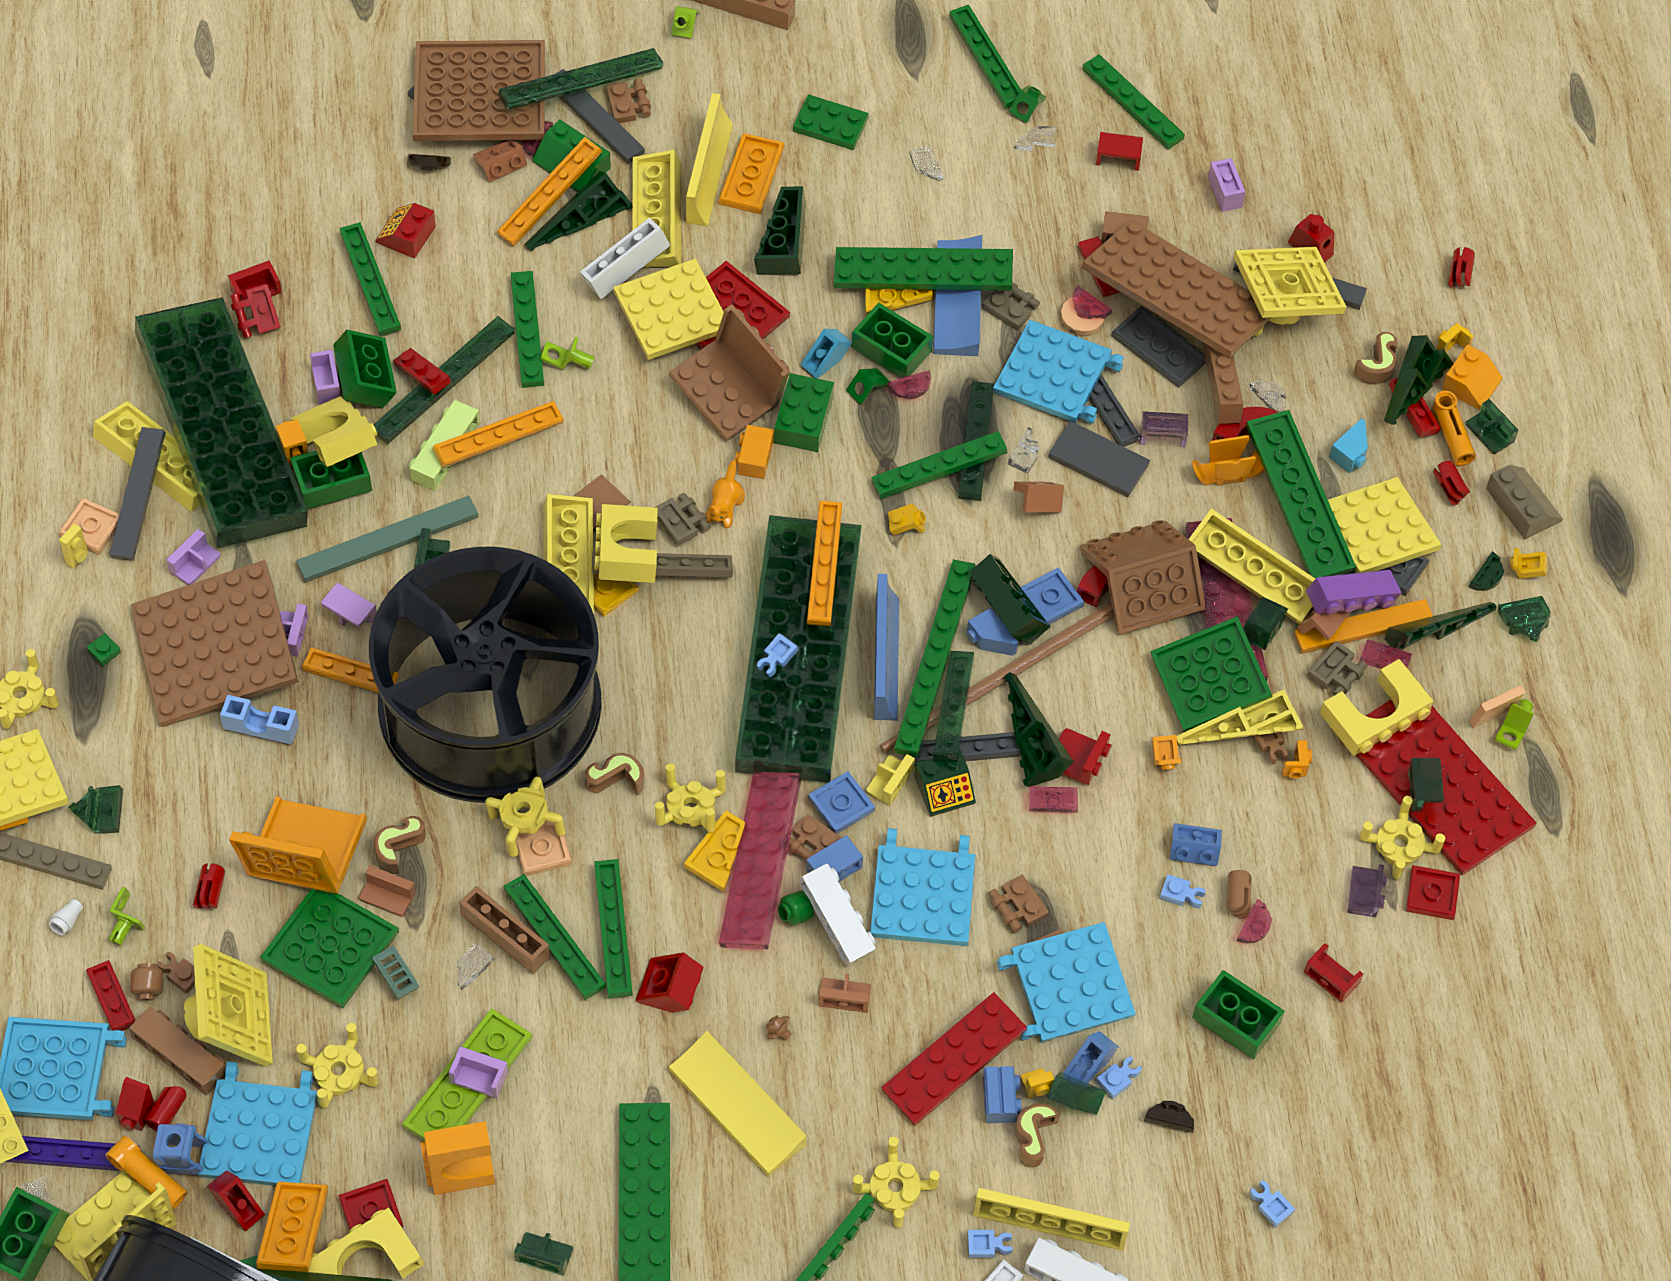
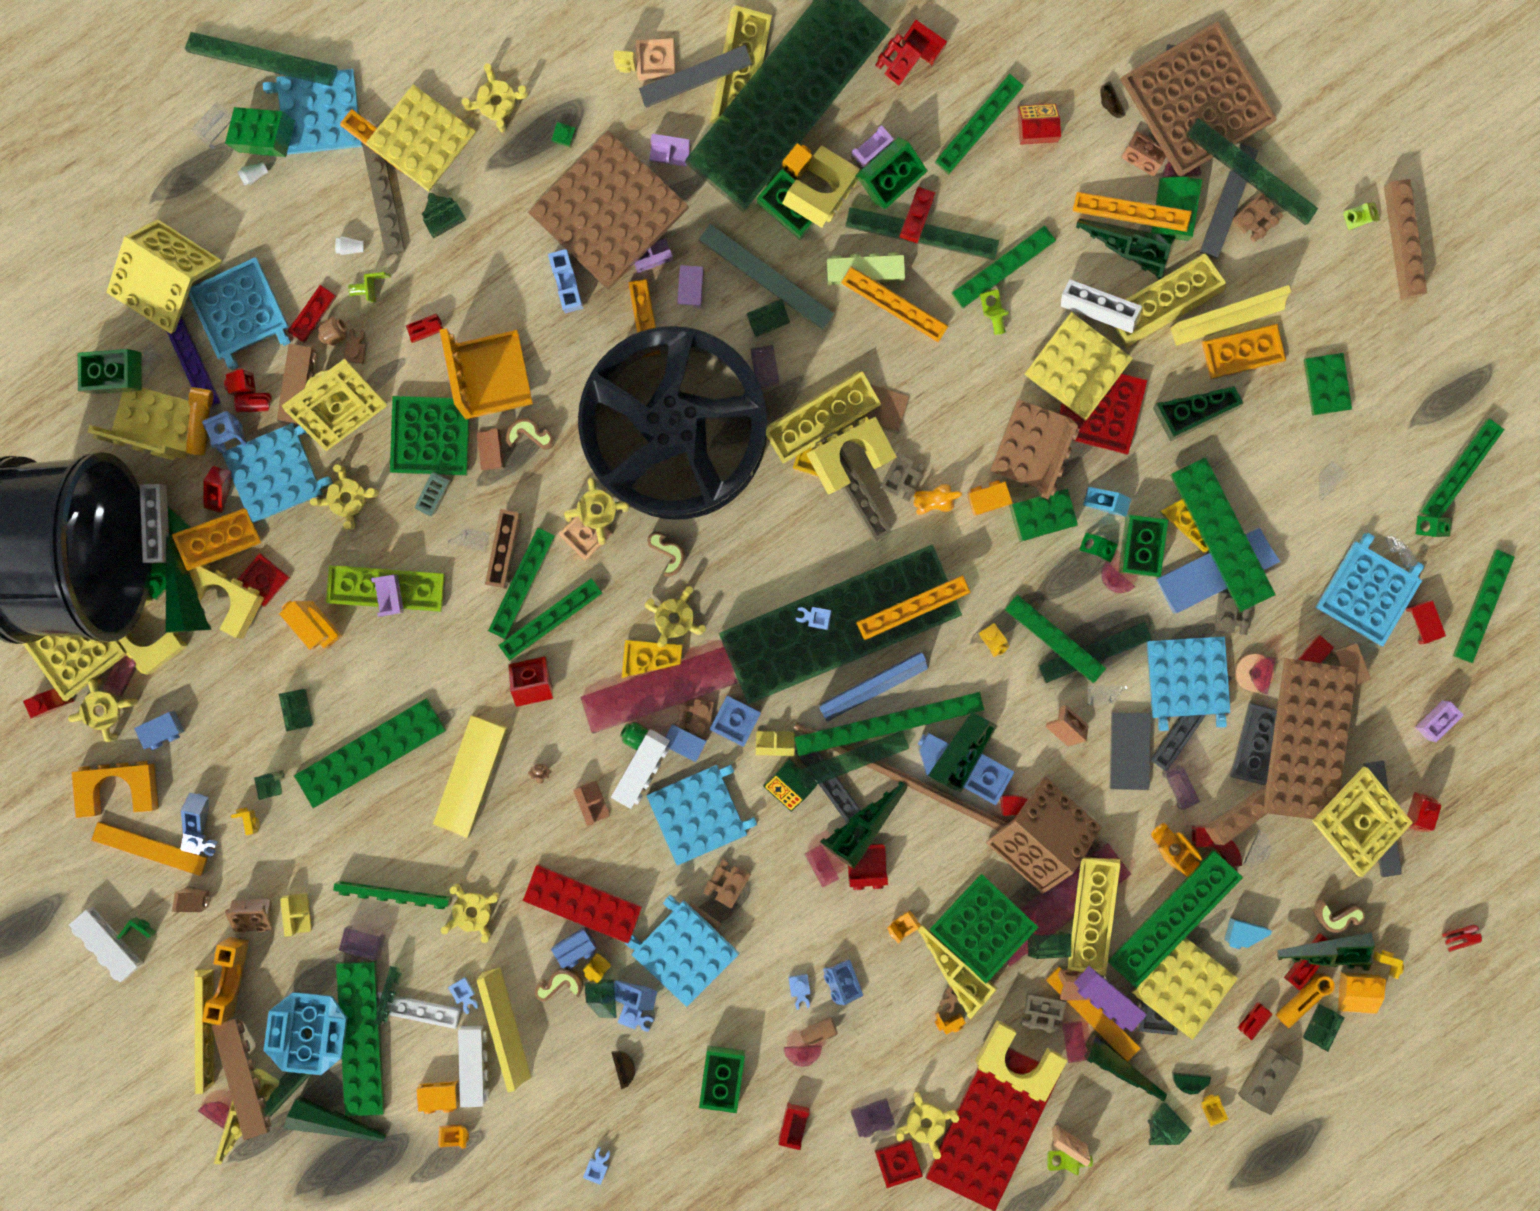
camera: 60 degrees right, 30 degrees up
clear green panel [1408,758,1444,811] -> none
none -> medium azure plate [1315,533,1424,646]

